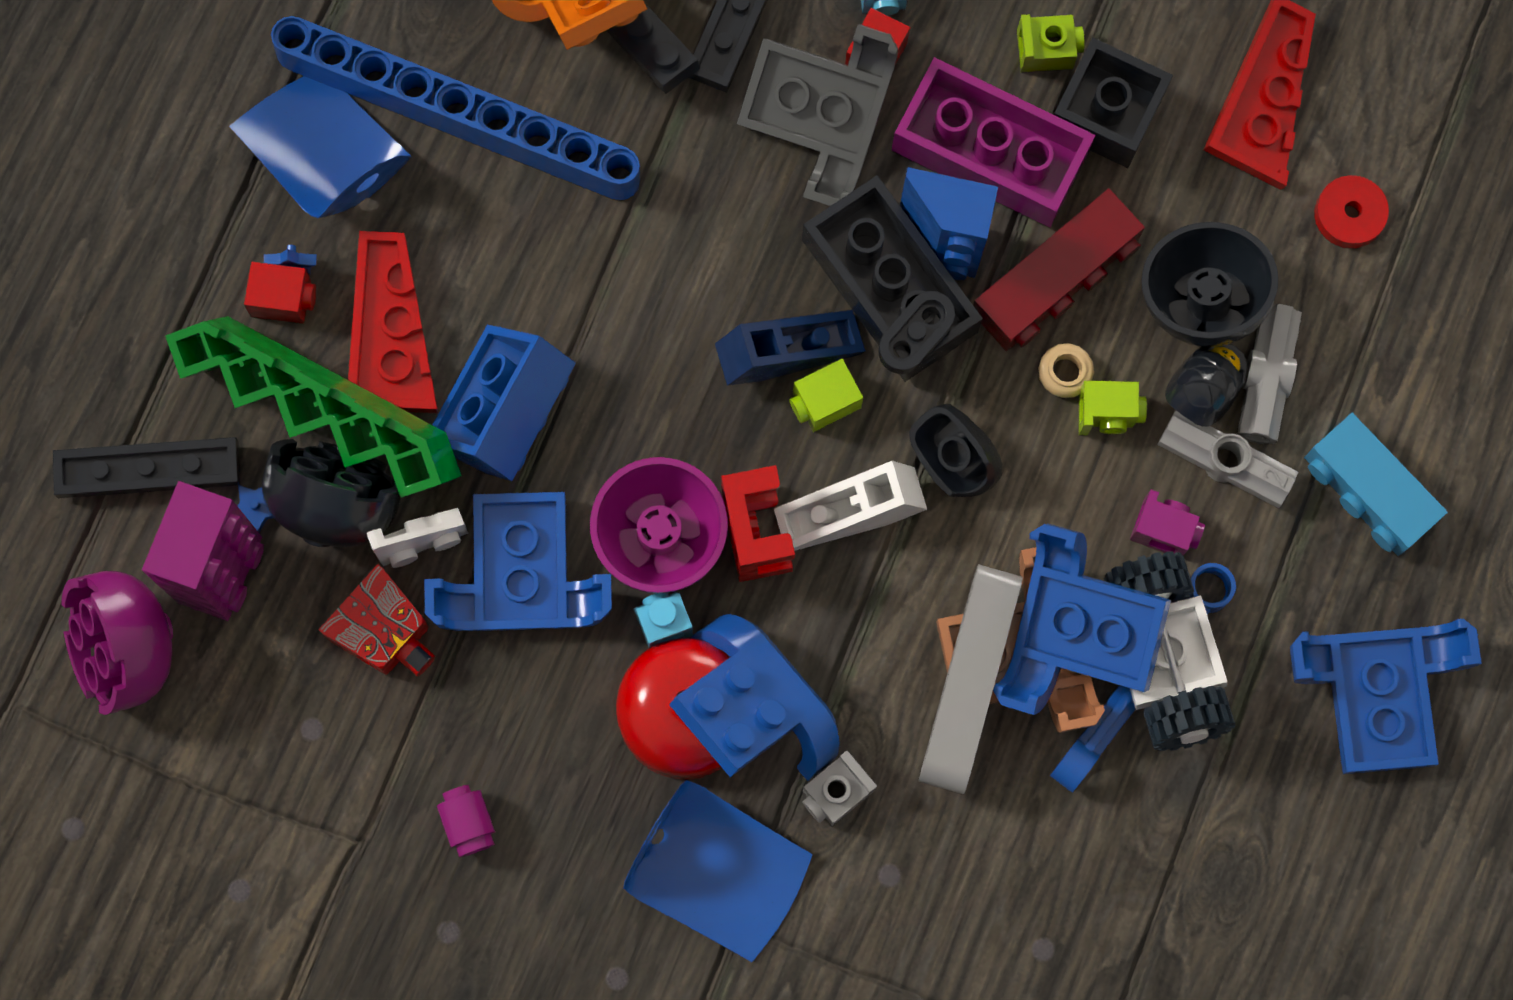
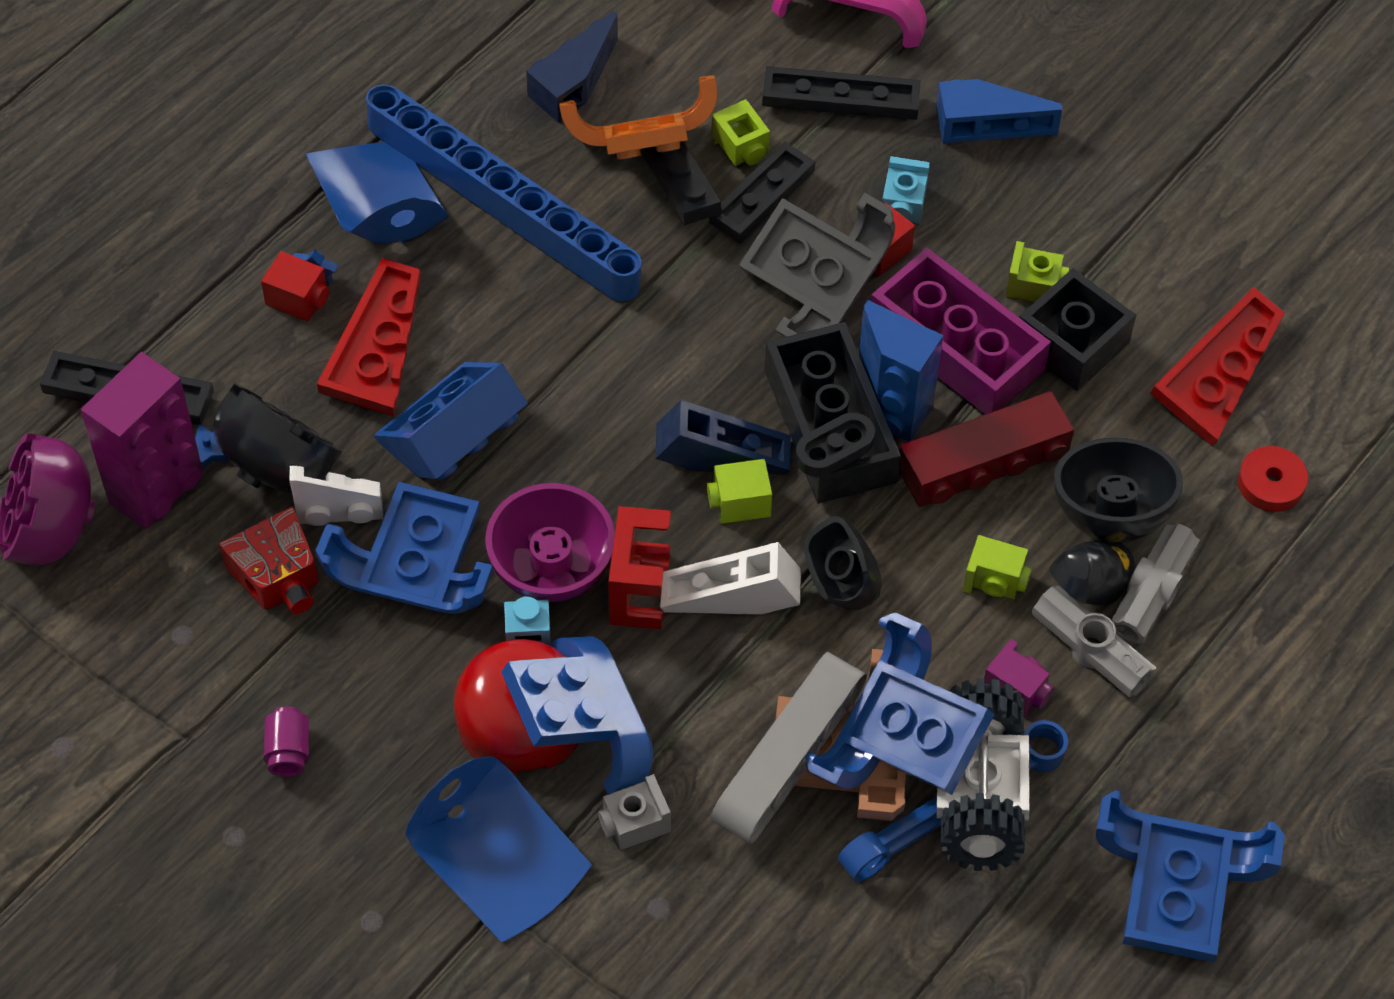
camera: 20 degrees right, 20 degrees down
green brick [165,316,461,498] -> none
tan piece [1038,343,1094,398] -> none
dark azure brick [1304,412,1448,556] -> none

